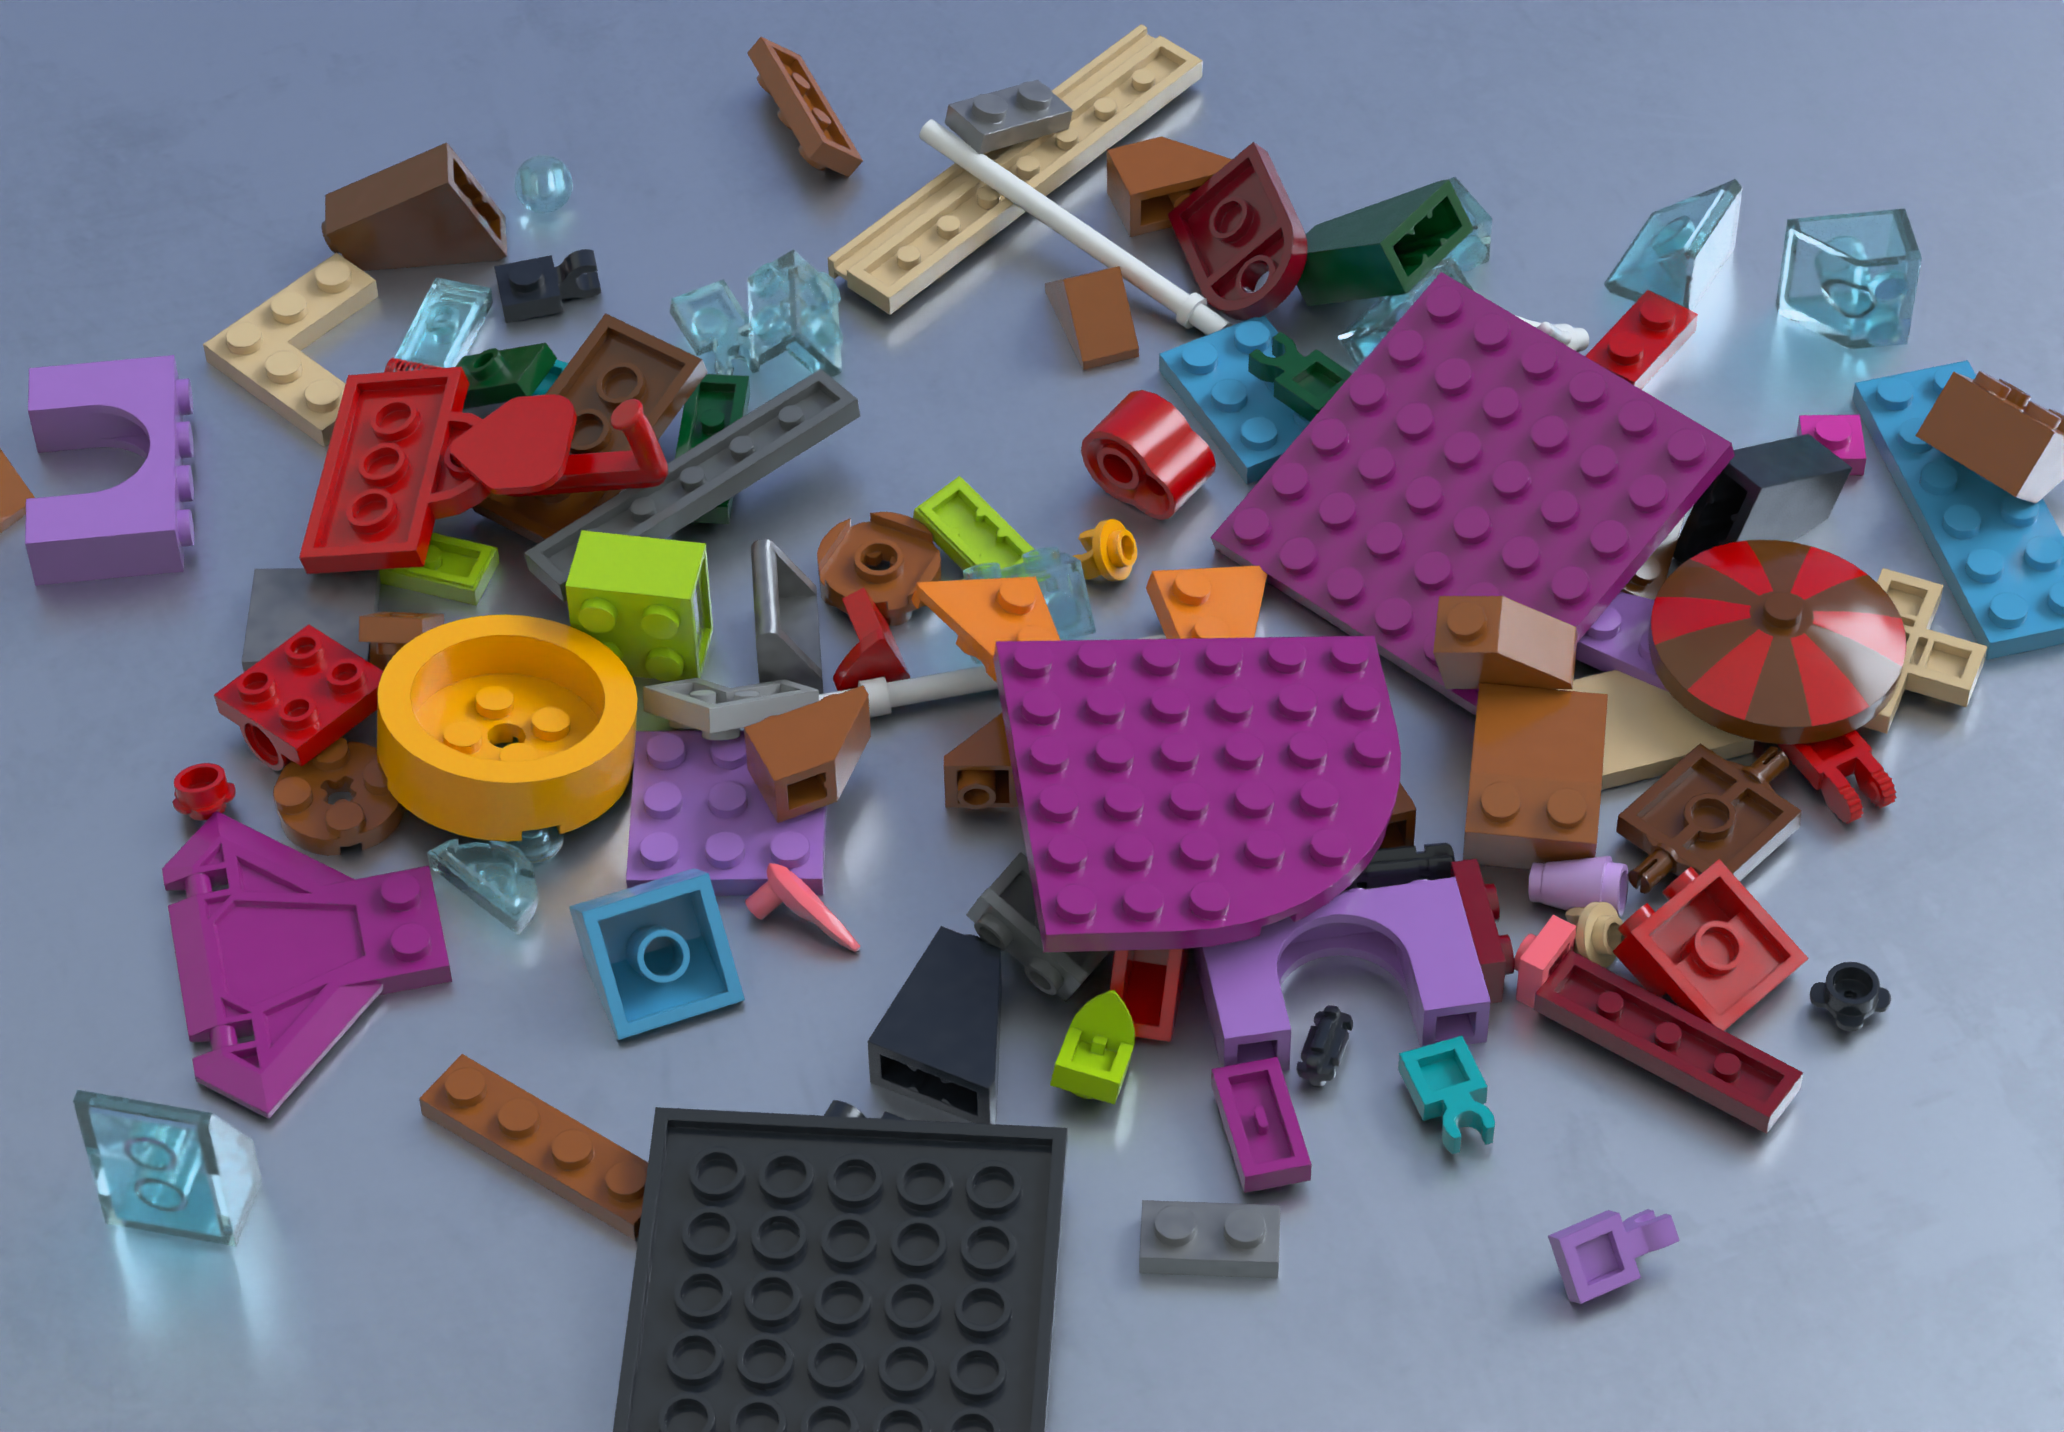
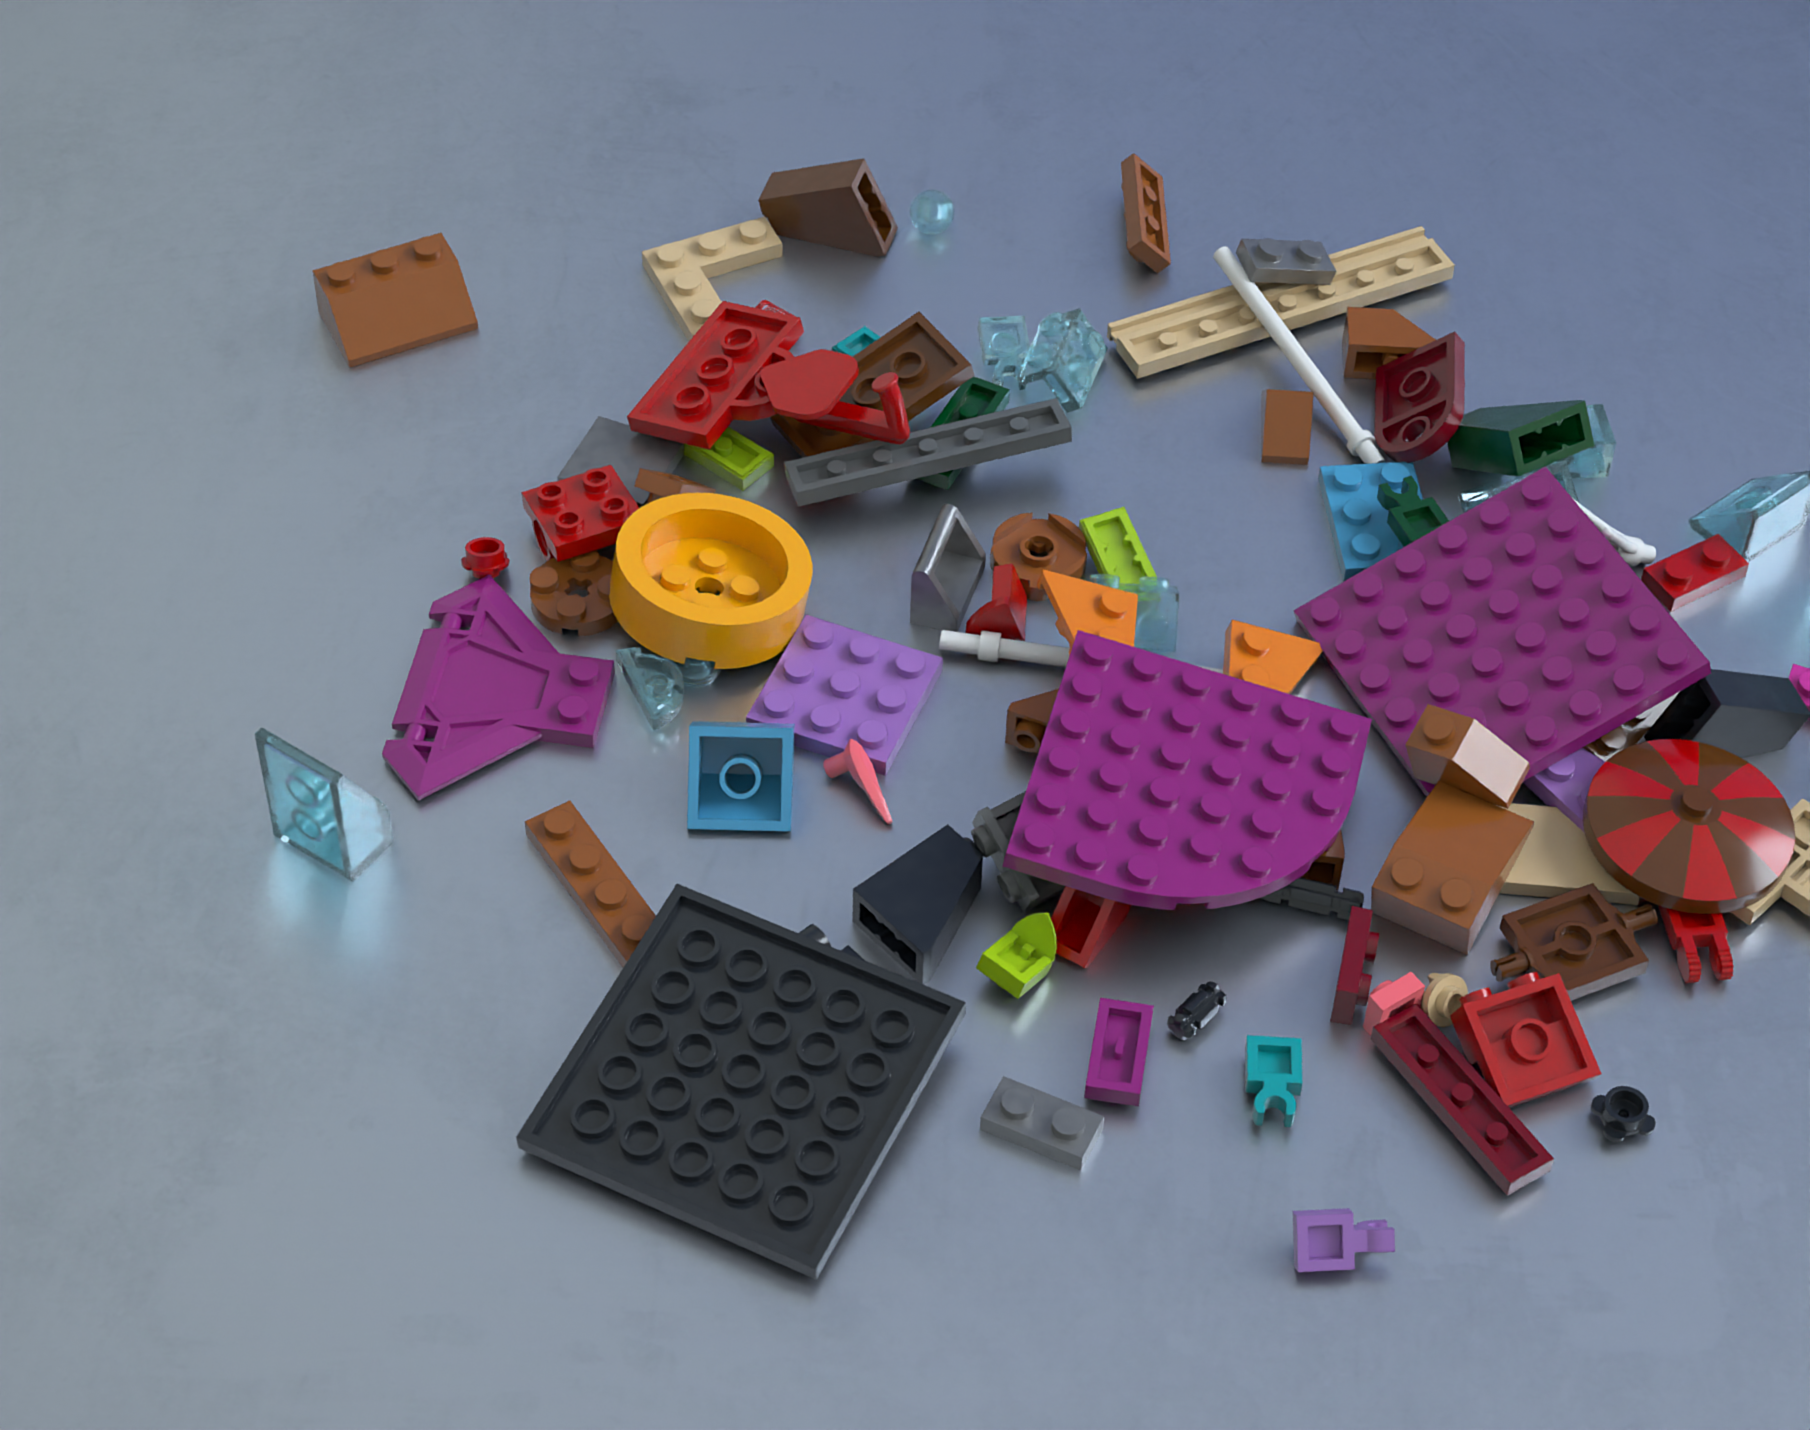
camera: 20 degrees right, 0 degrees up
medium lavender arch [25,355,194,586] -> none
clear light blue plate [394,278,493,371] -> none
dark green plate [455,343,557,409] -> none
black plate [494,249,602,323] -> none
lime piece [565,530,713,682] -> none
light grey plate [643,678,819,740] -> none
dark orange slope [744,685,871,823] -> none
light orange plate [1069,519,1137,582] -> none
red piece [1081,390,1216,520] -> none
medium lavender arch [1194,877,1491,1071] -> none
lavender cone [1528,856,1629,916] -> none

